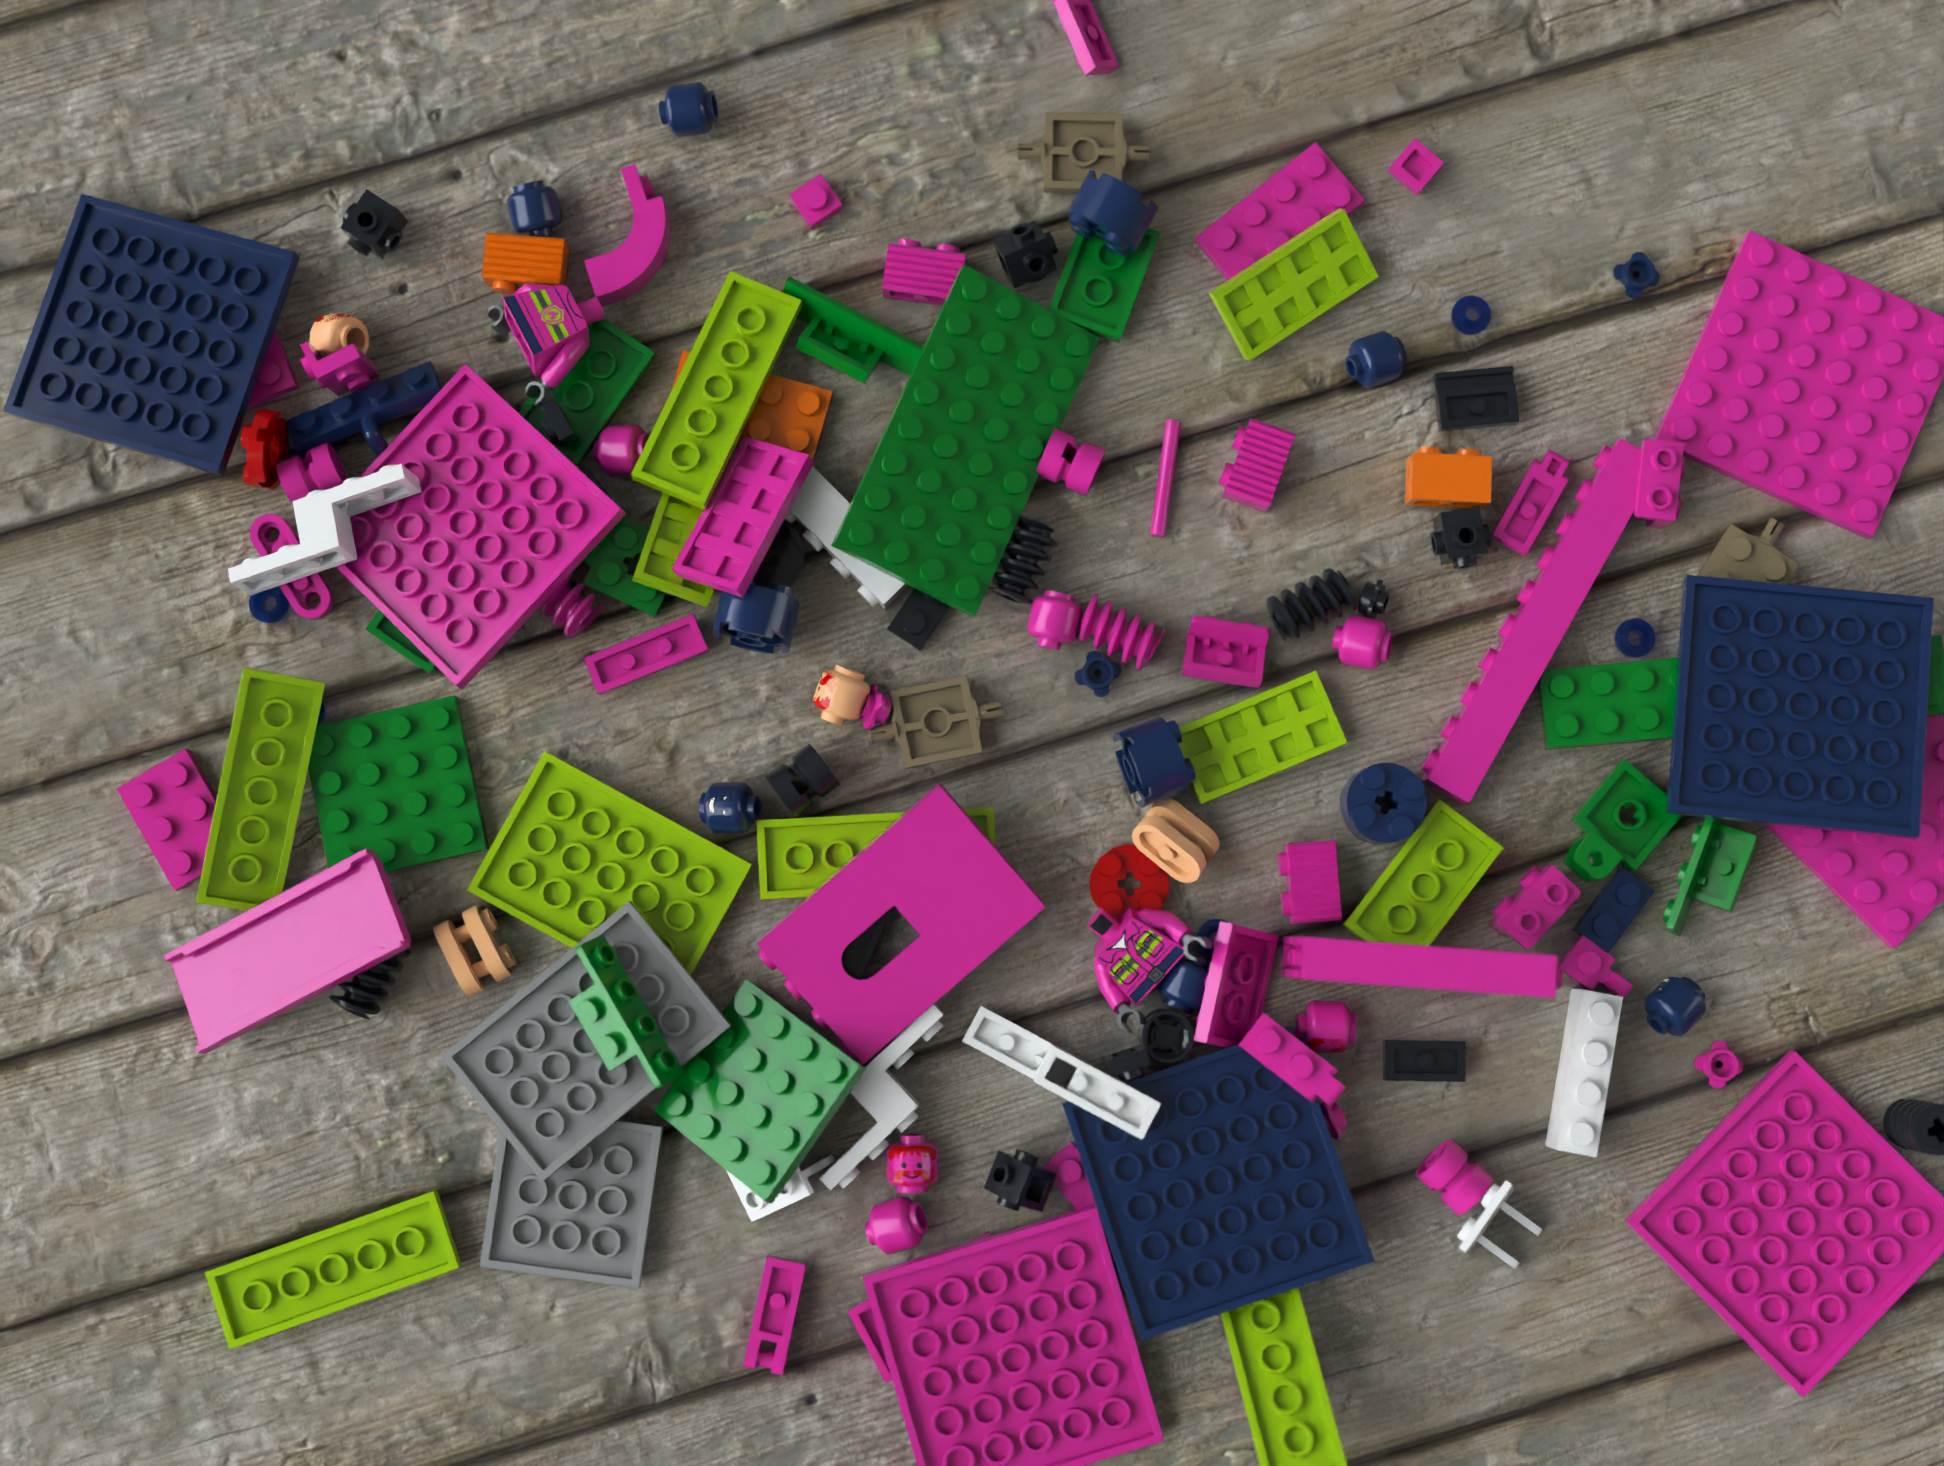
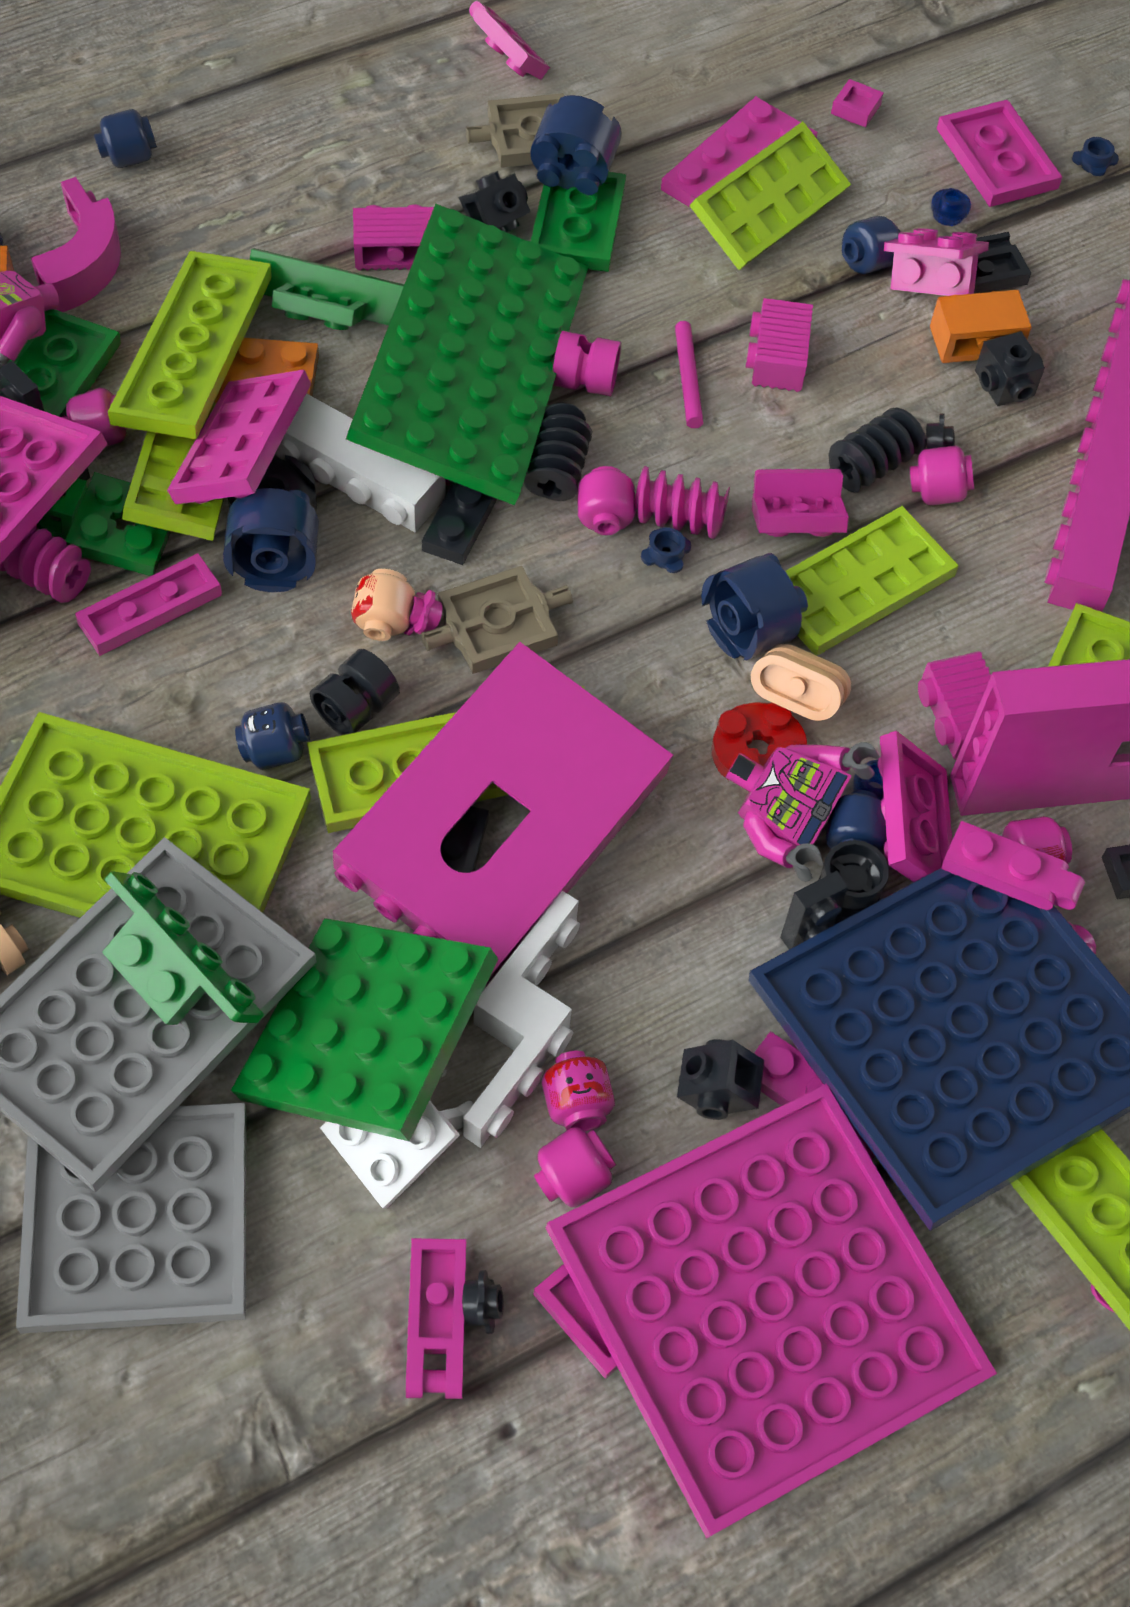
camera: 20 degrees left, 25 degrees down
dark pink plate [789,174,843,230] -> none
white bracket [962,1006,1161,1140] -> none
dark blue brick [1339,763,1427,845] -> none
dark pink hinge [1491,449,1570,556] -> none
none -> black plate [462,1270,504,1334]
none -> bracket [884,228,989,296]
none -> dark pink plate [936,99,1062,207]

